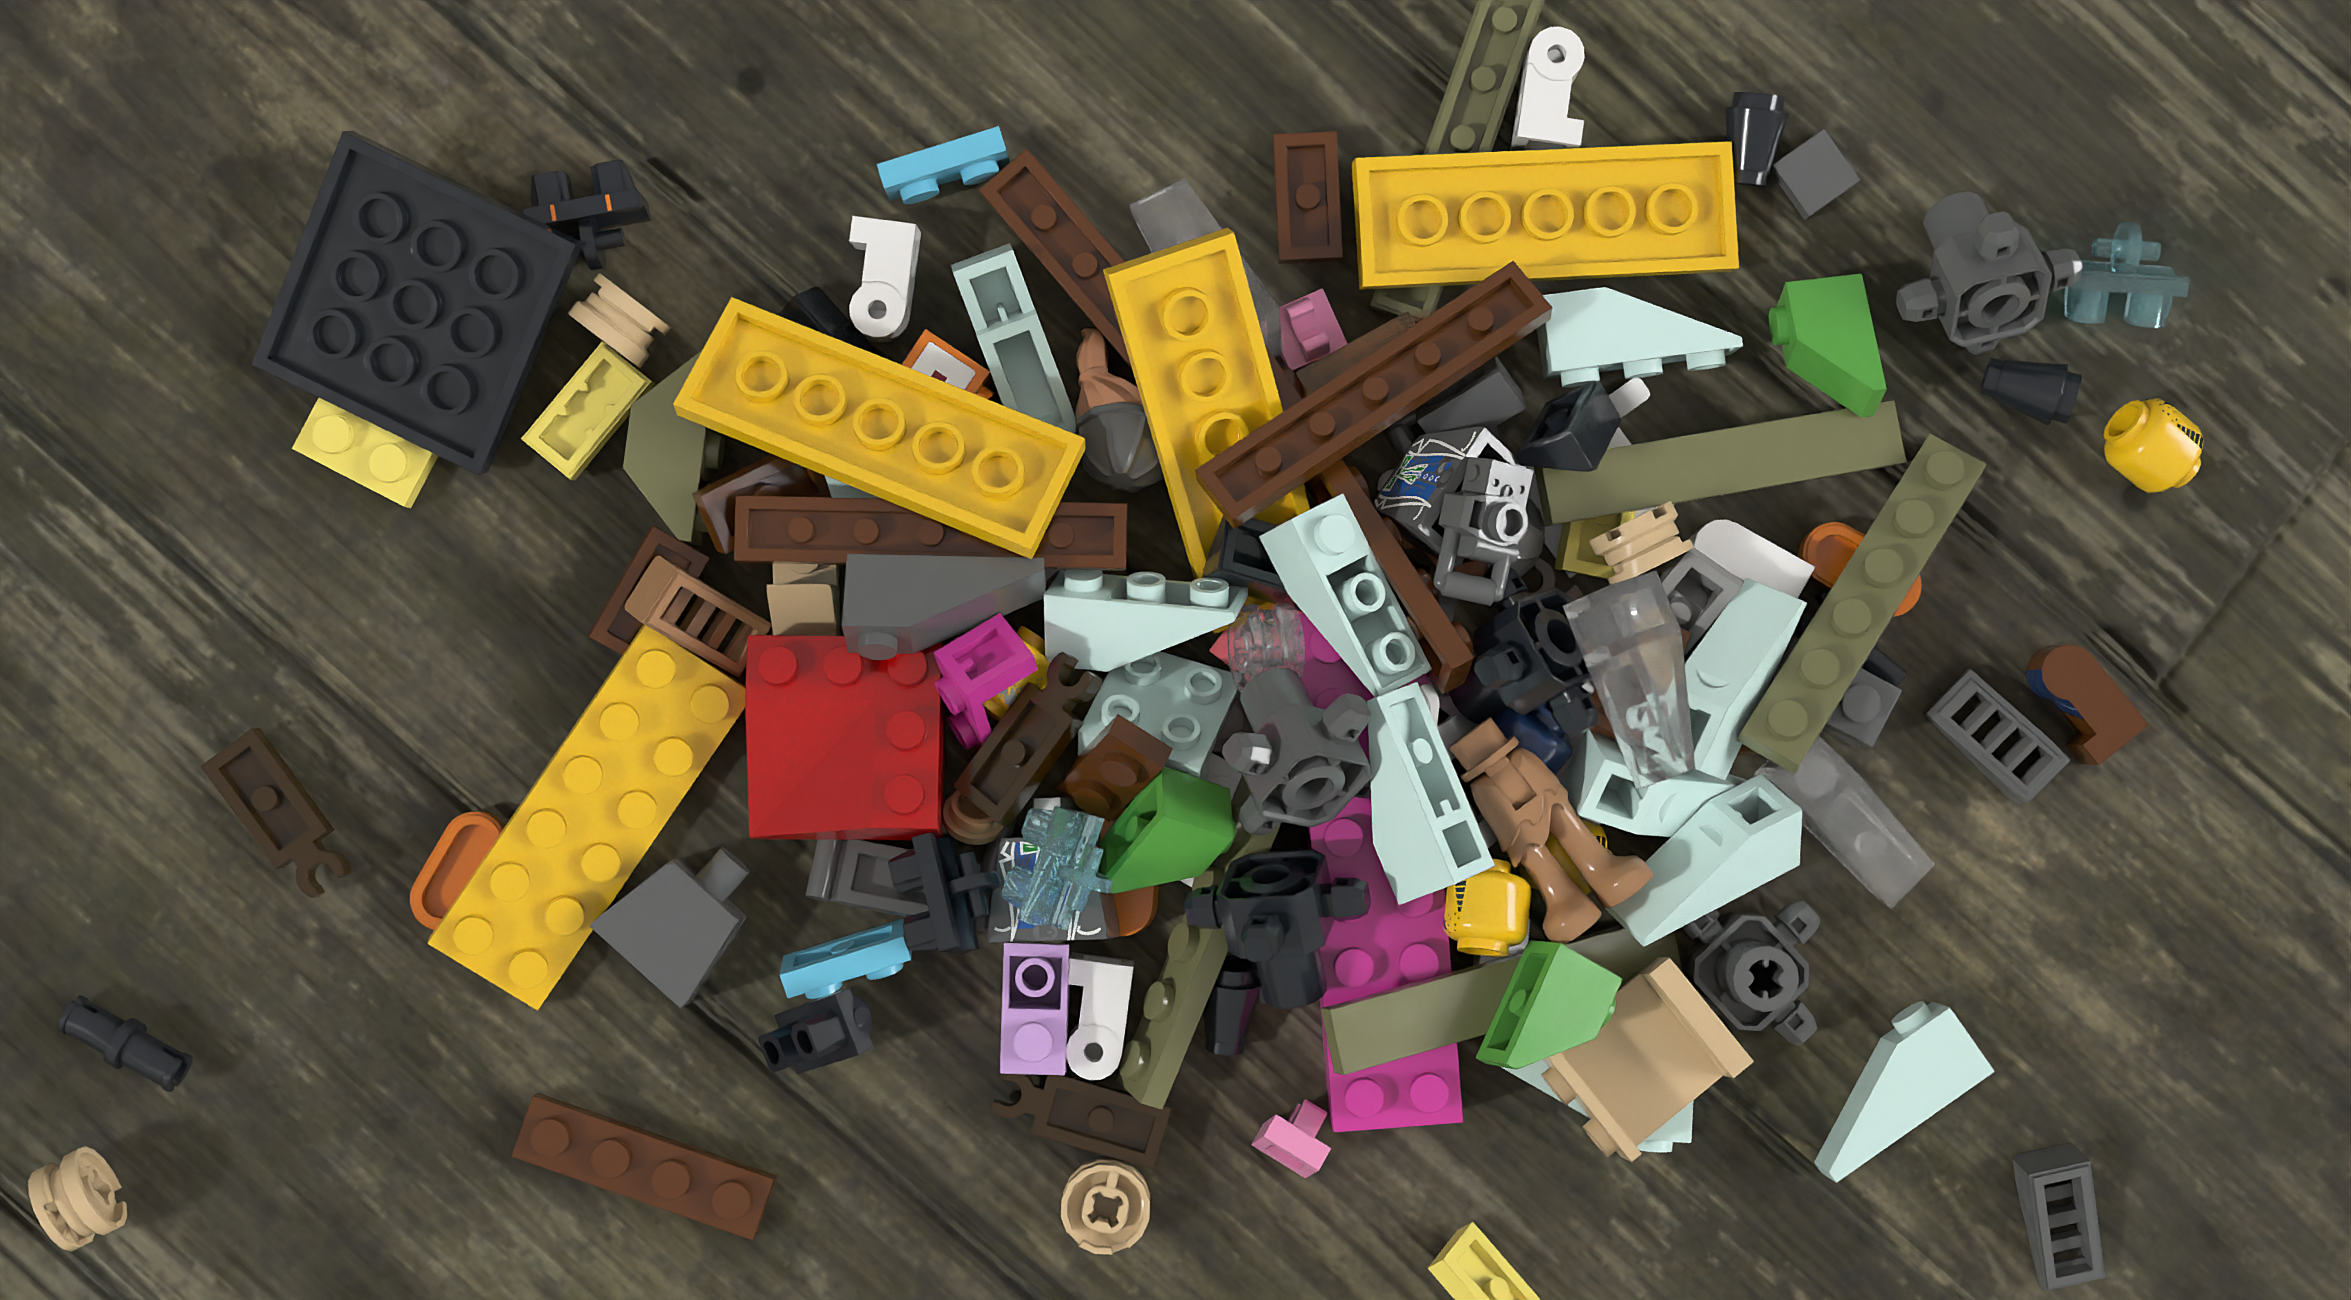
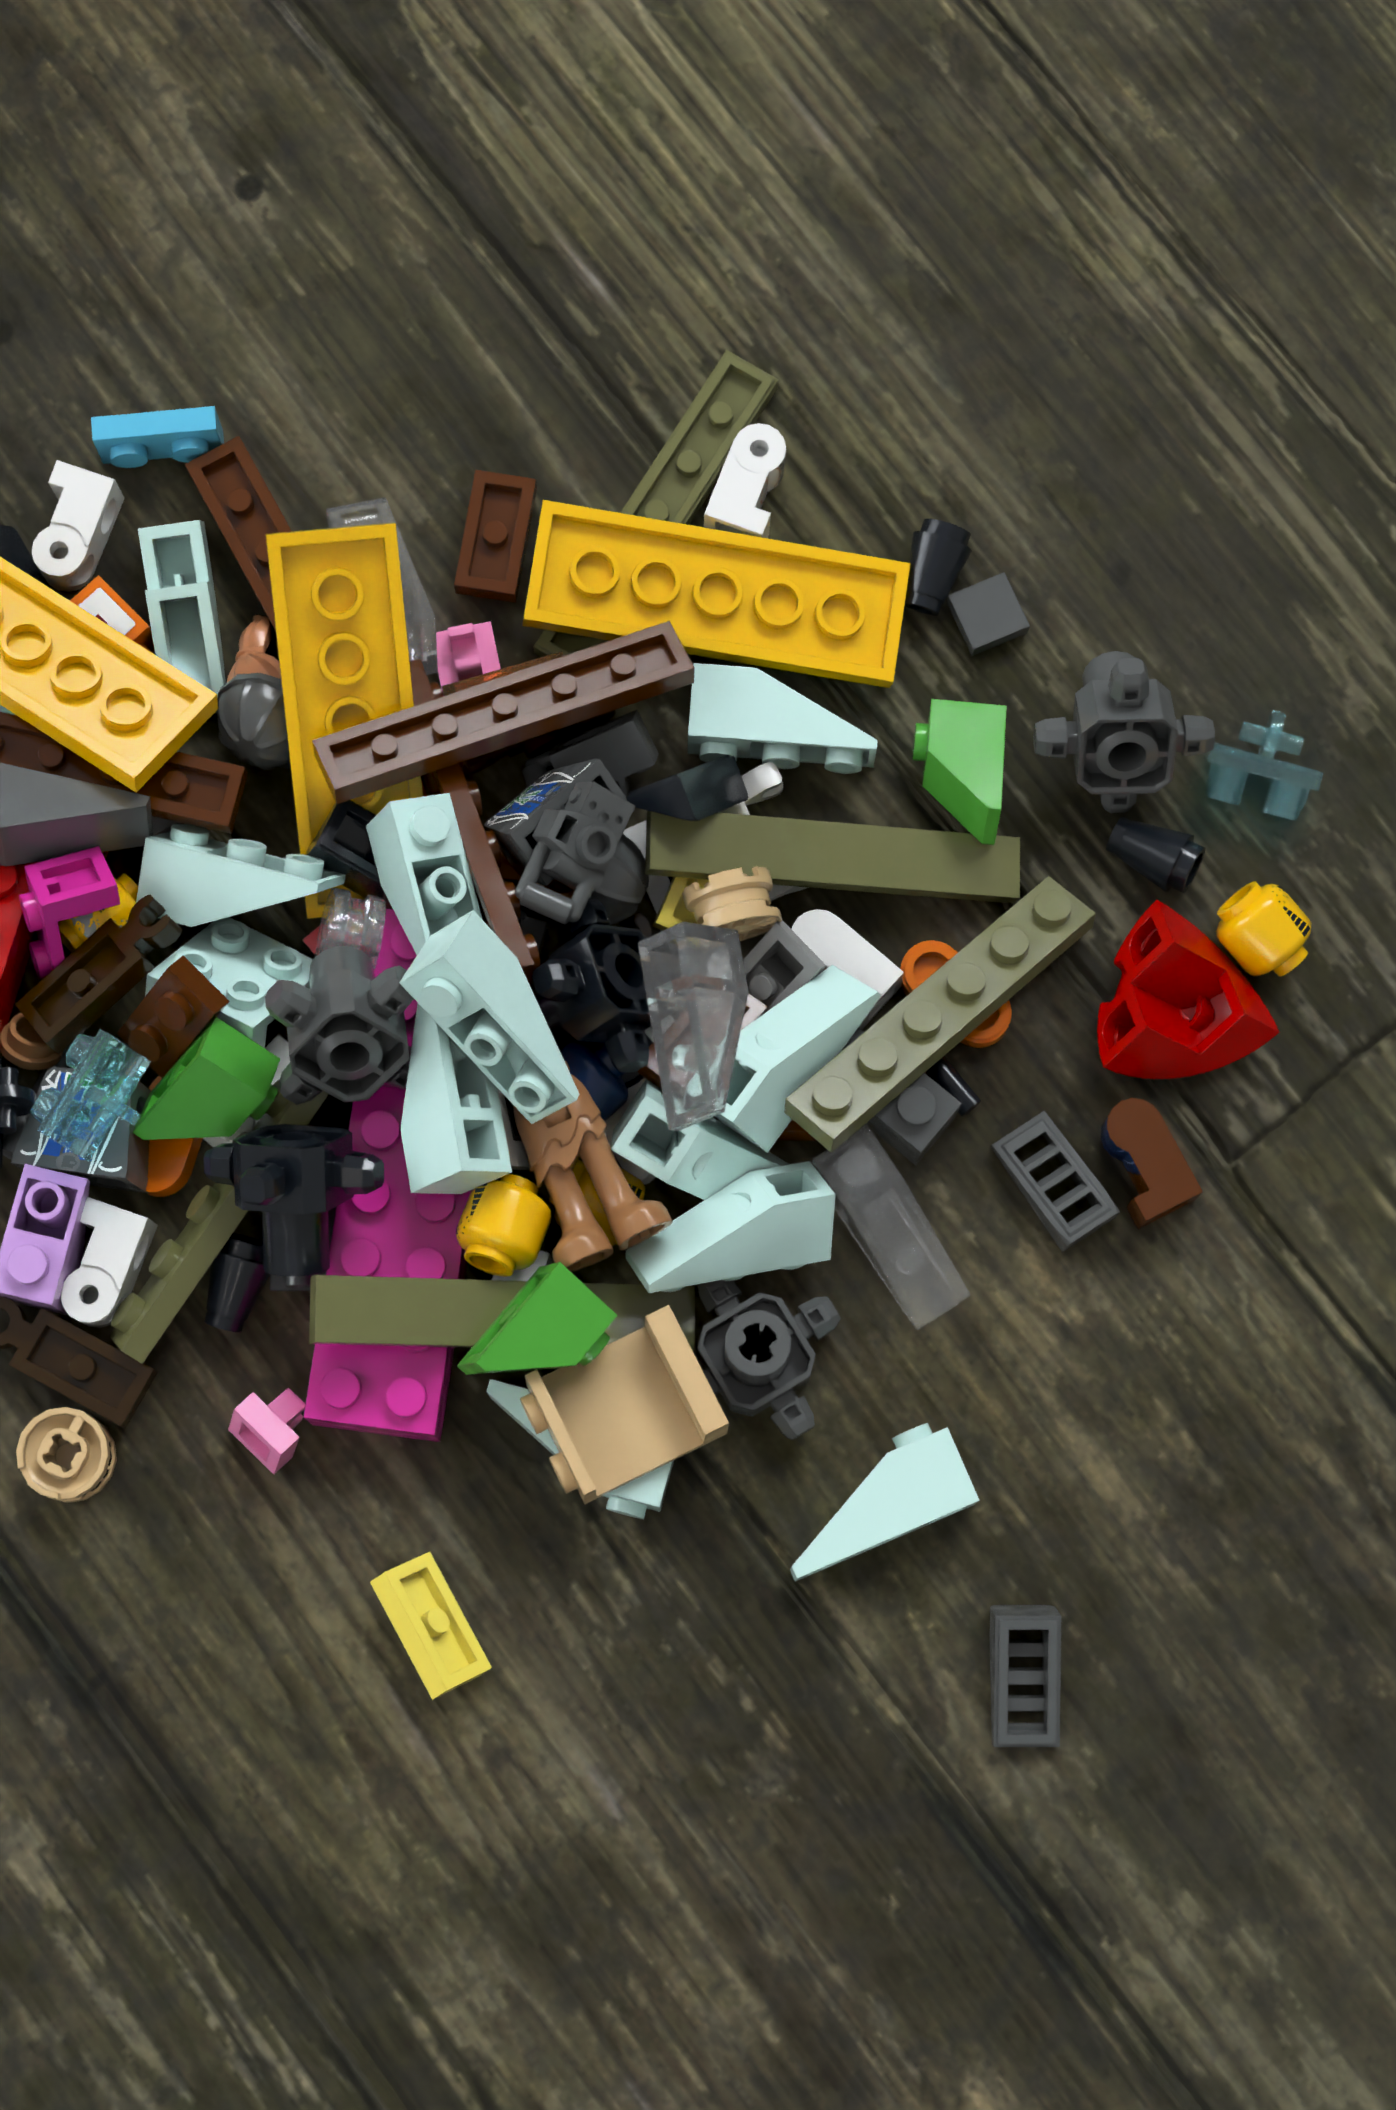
camera: 15 degrees right, 10 degrees down
none -> light aqua slope [399,910,580,1124]
none -> red brick [1097,899,1280,1079]

